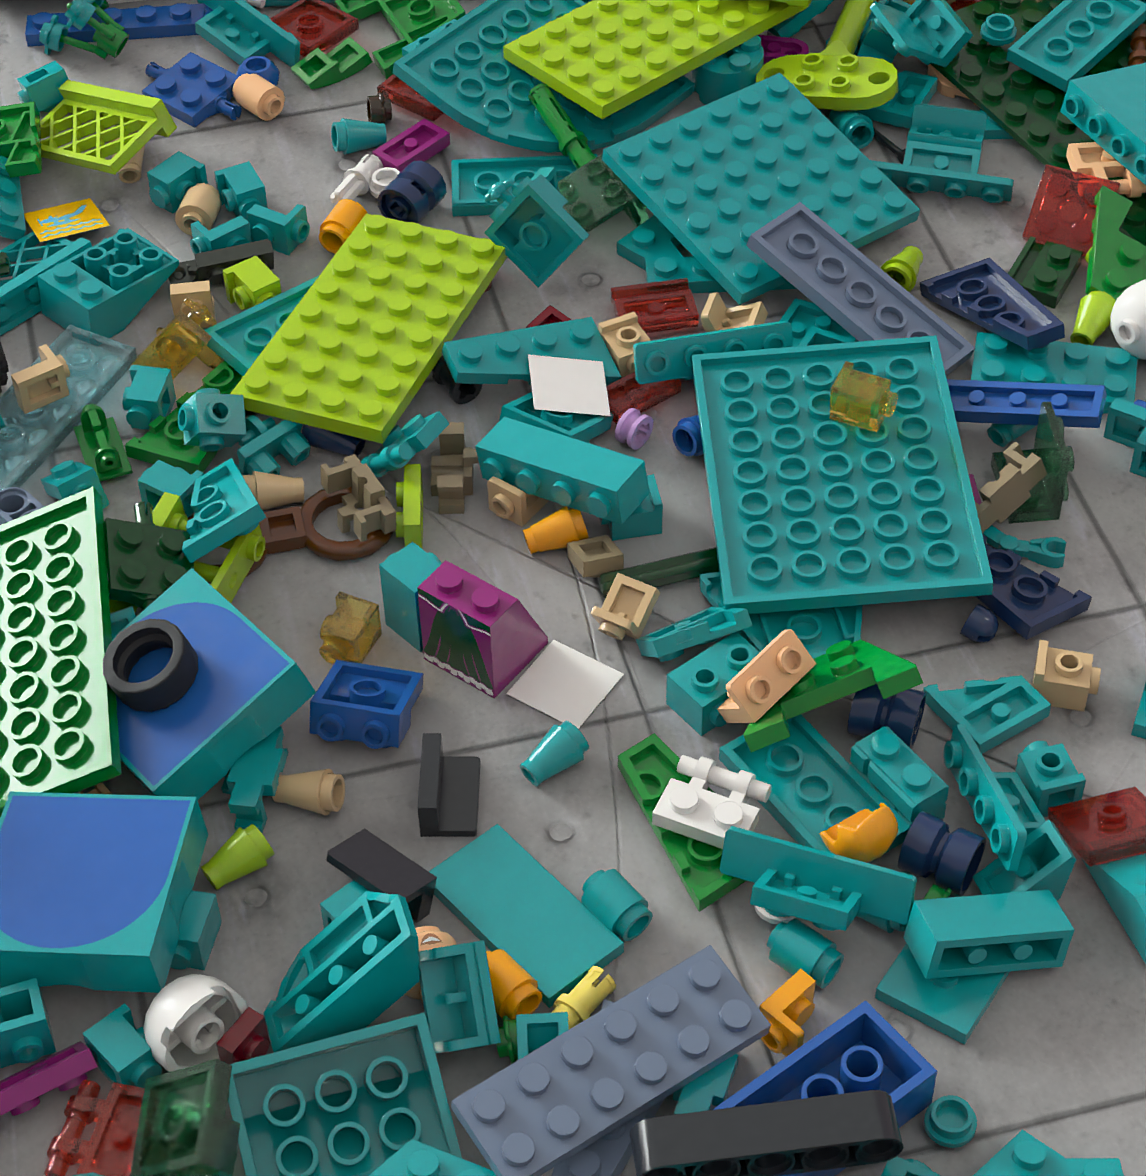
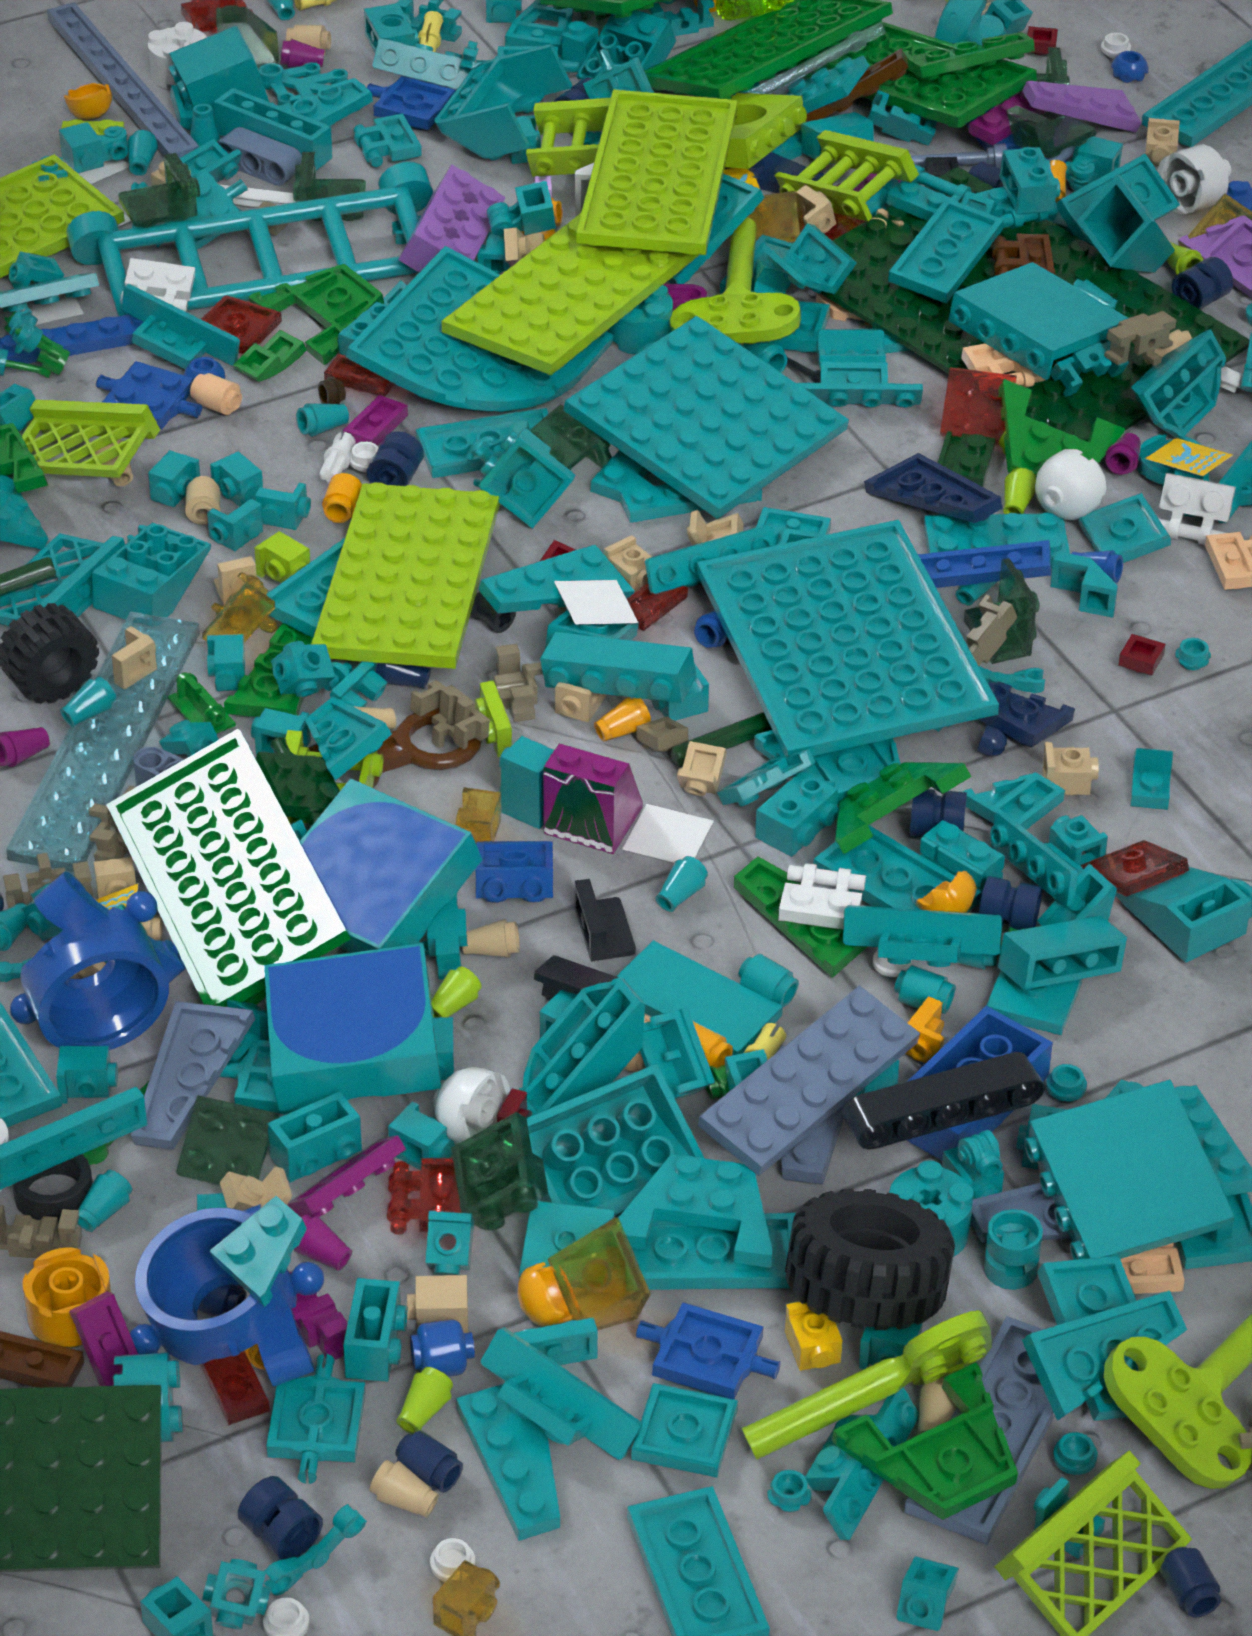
camera: 15 degrees left, 5 degrees down
yellow sticker [24,198,110,242] -> none
black tyre [103,619,198,712] -> none
pearl dark grey hinge [168,239,274,285] -> none
teal plate [361,411,450,479] -> none
green pin [528,83,601,179] -> none
clear red plate [611,278,699,333] -> none
lavender bush [615,408,653,450] -> none
light nougat bracket [717,629,816,723] -> none
sand blue plate [746,202,975,376] -> none
clear yellow brick [829,361,898,432] -> none
lime cone [880,246,923,292] -> none
teal plate [980,13,1017,46] -> none

